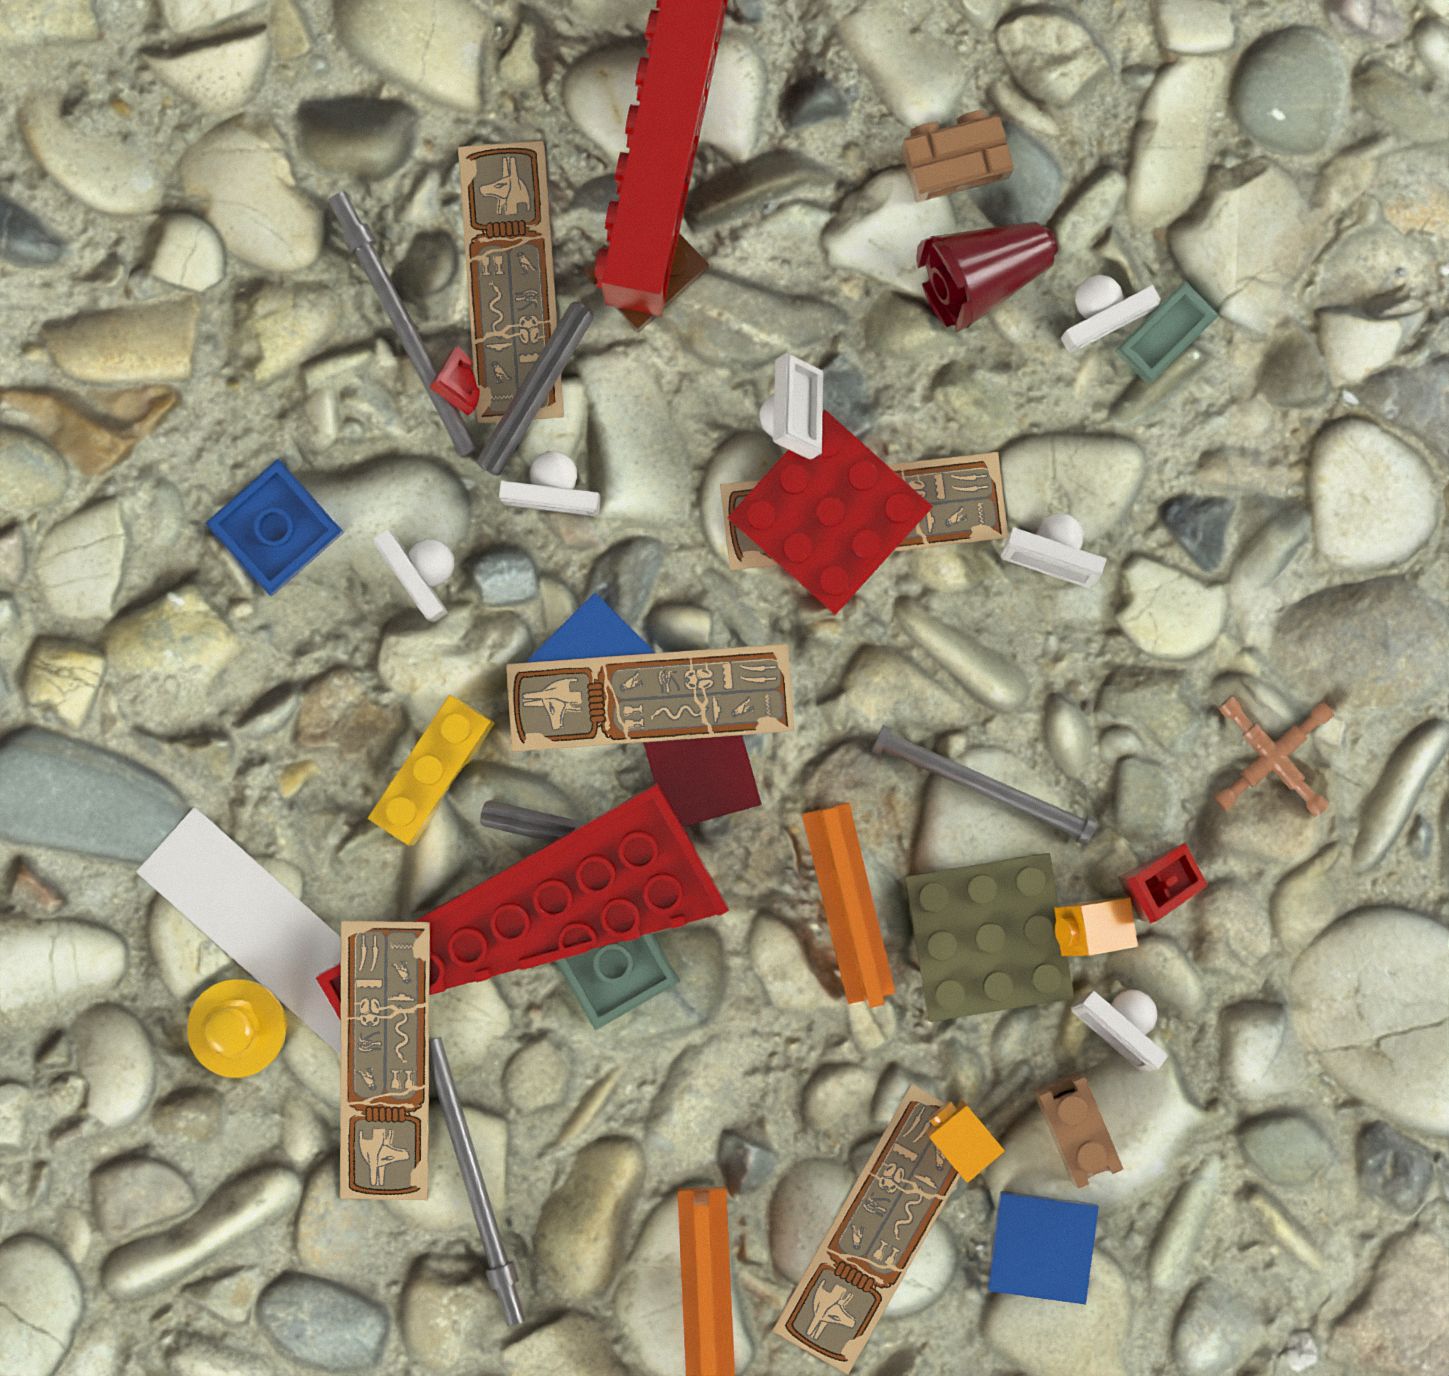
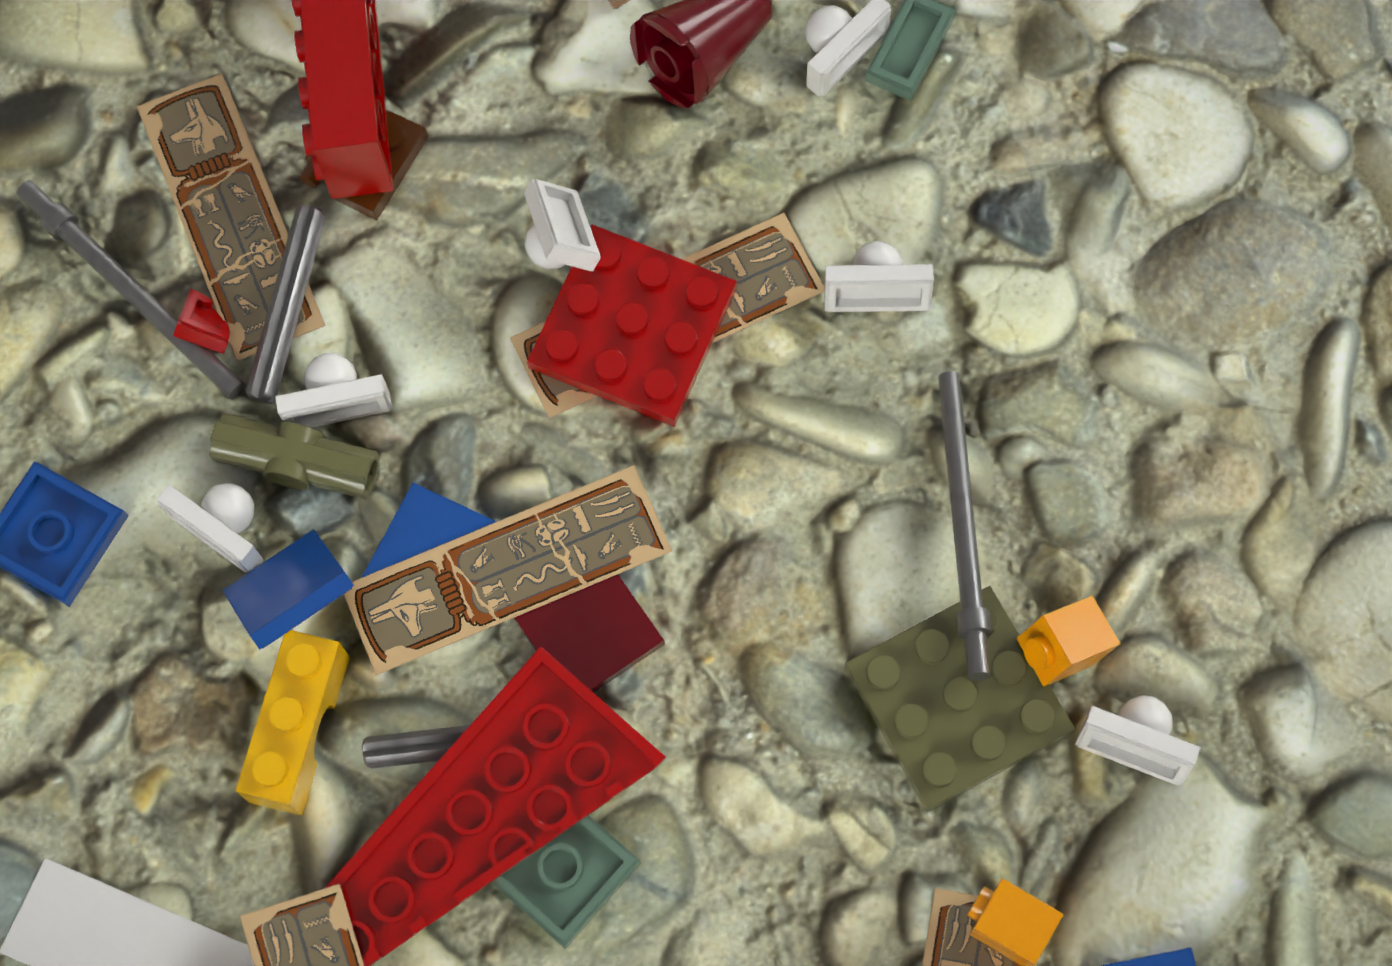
camera: 15 degrees left, 15 degrees down
orange fence [801,802,896,1008] -> none
flat silver bar [871,725,1097,846] -> none
medium nougat brick [1033,1071,1124,1189] -> none
red slope [1118,843,1208,924] -> none
nougat piece [1213,696,1334,817] -> none
none -> olive piece [209,413,380,499]
none -> blue tile [222,529,354,650]
none -> flat silver bar [938,371,992,681]

